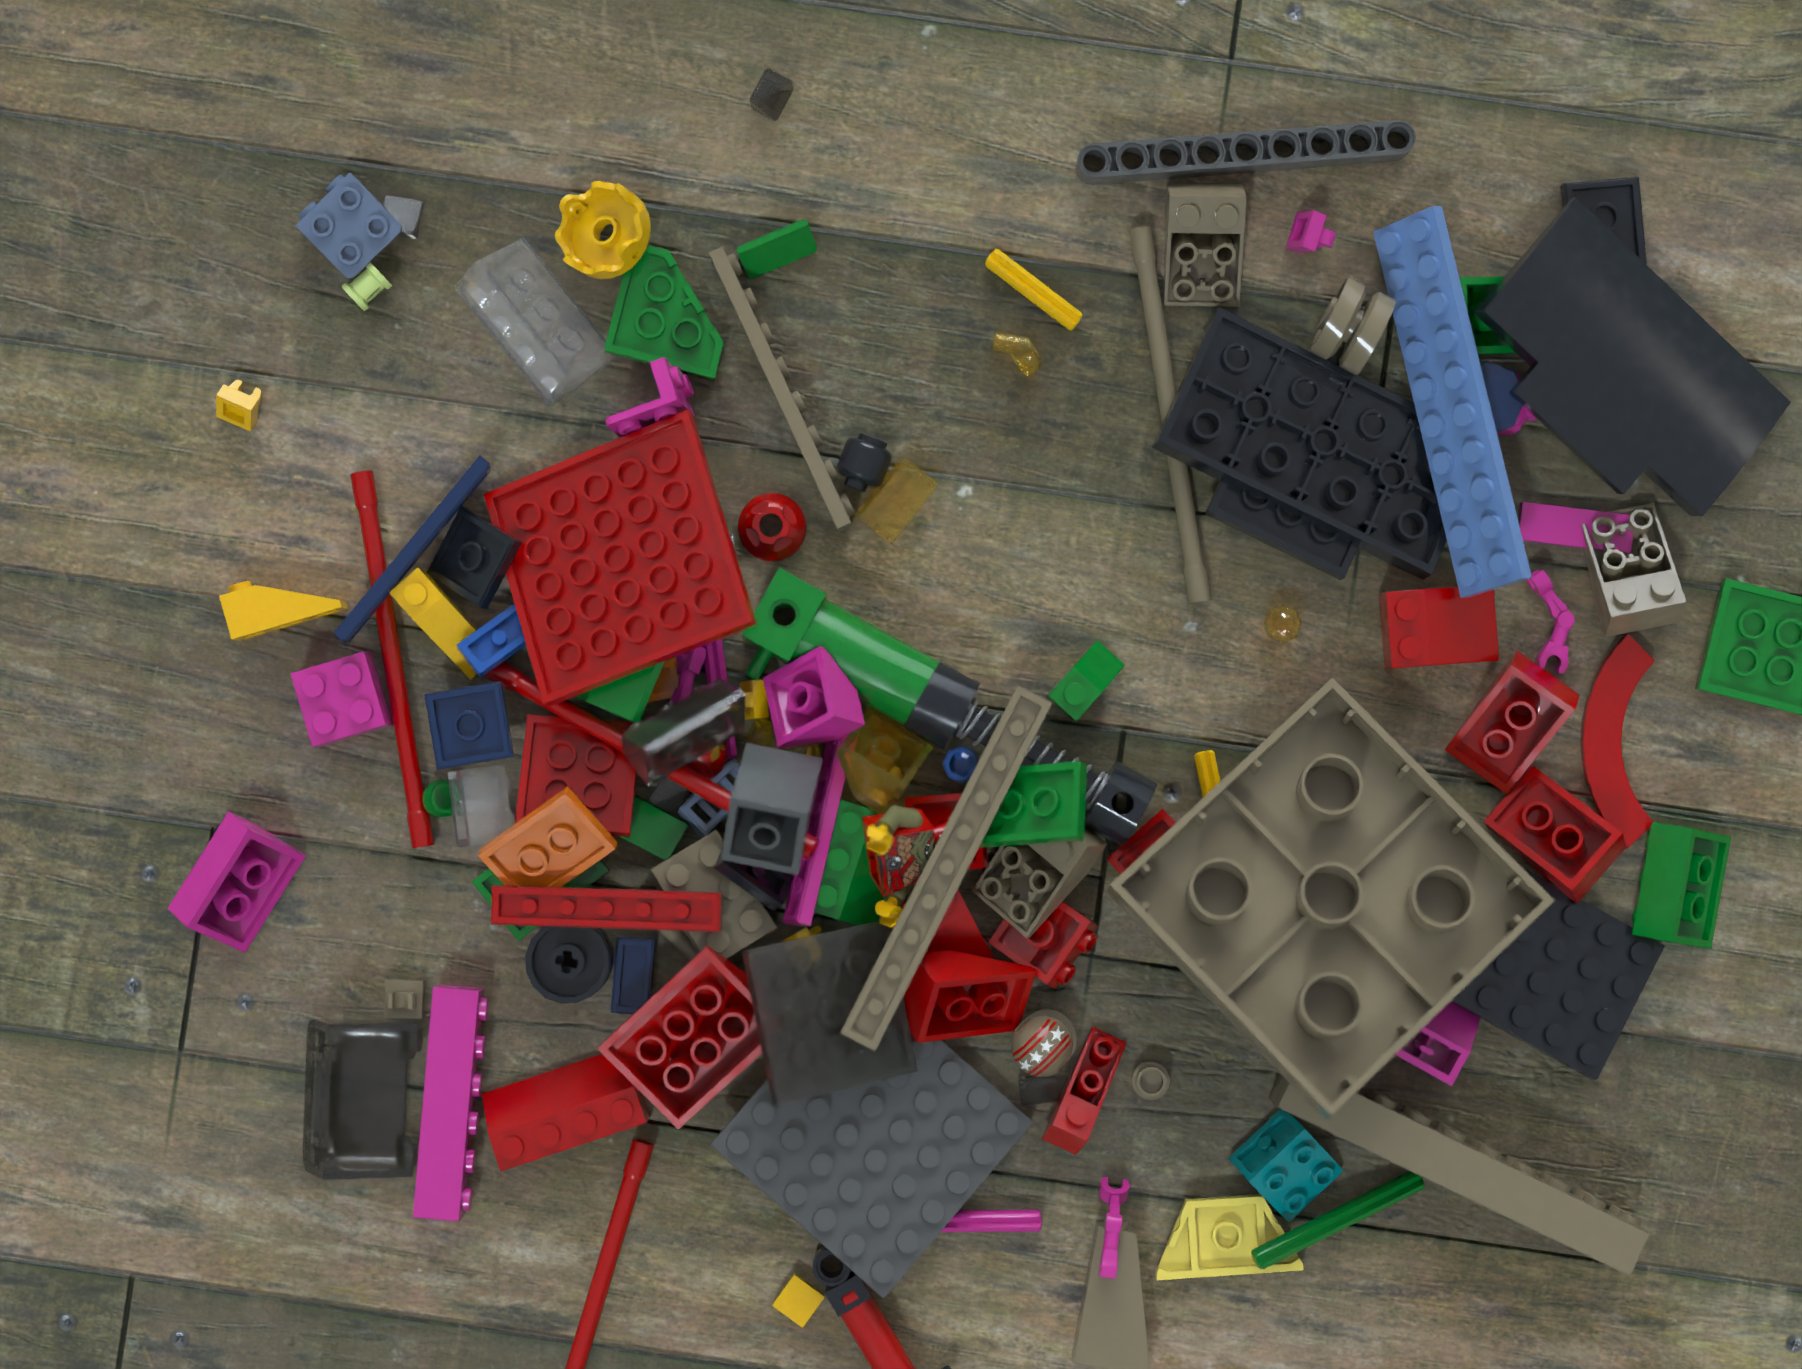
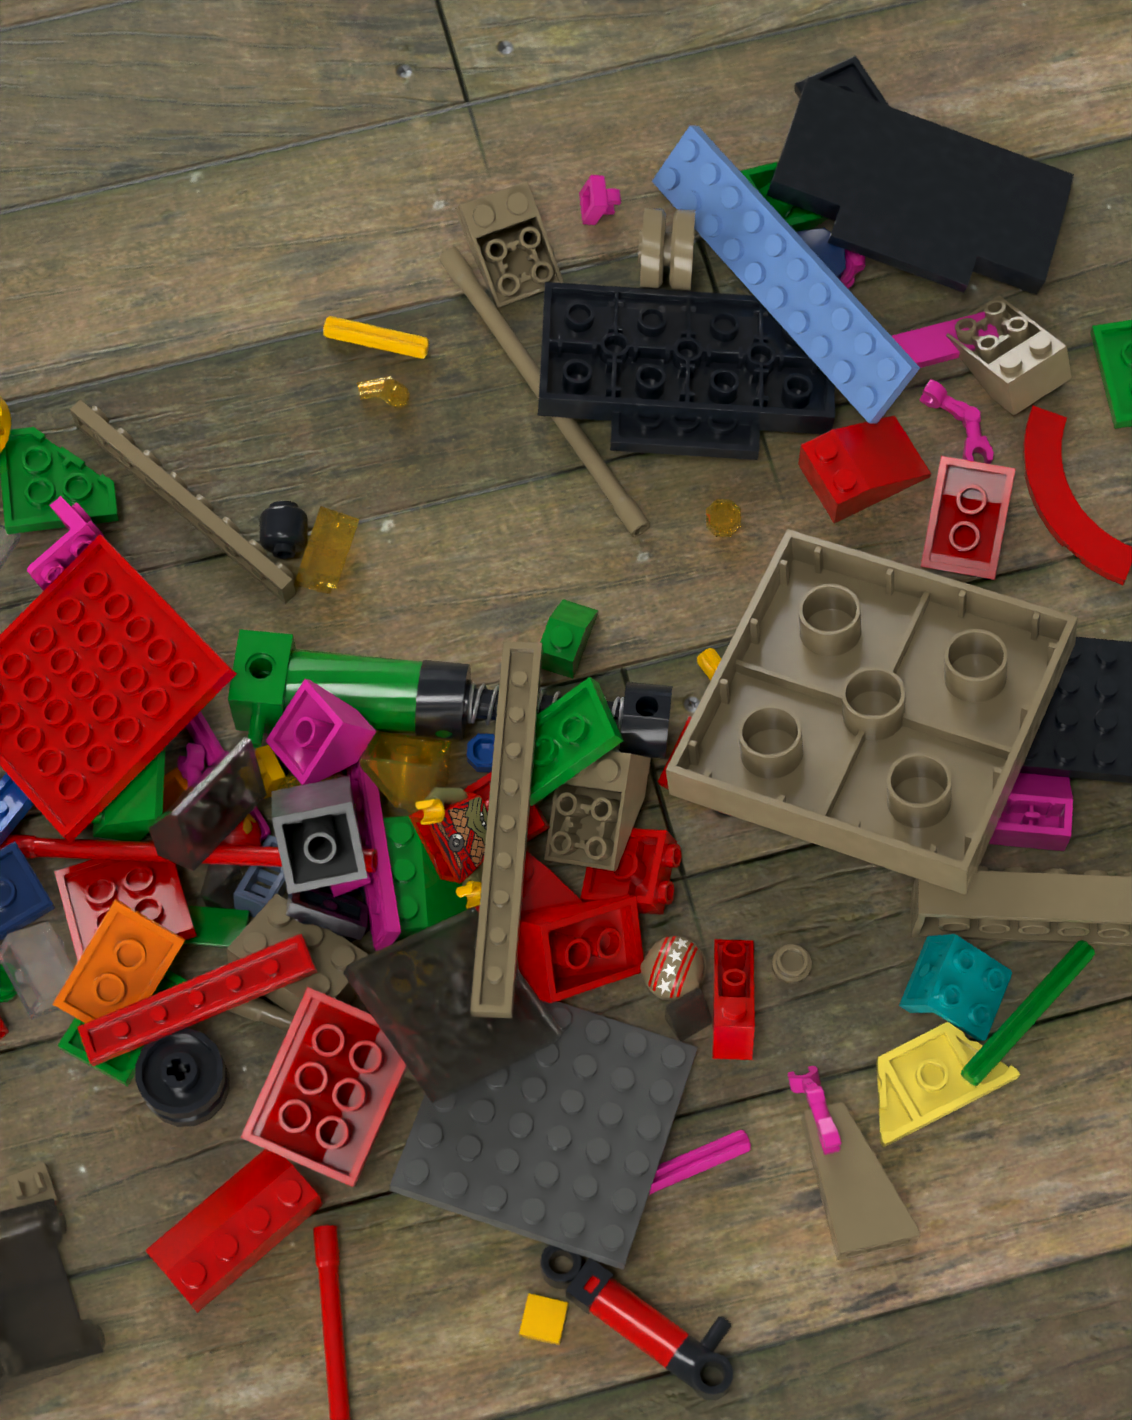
camera: 30 degrees left, 20 degrees down
dark pink brick [413,984,489,1221] -> none
dark blue tile [611,936,656,1015] -> none
green slope [736,219,817,279] -> none
red piece [738,493,807,562] -> none
clear smoke slope [749,68,794,121] -> none
dark grey beam [1075,120,1416,185] -> none
red slope [1483,766,1627,904] -> none

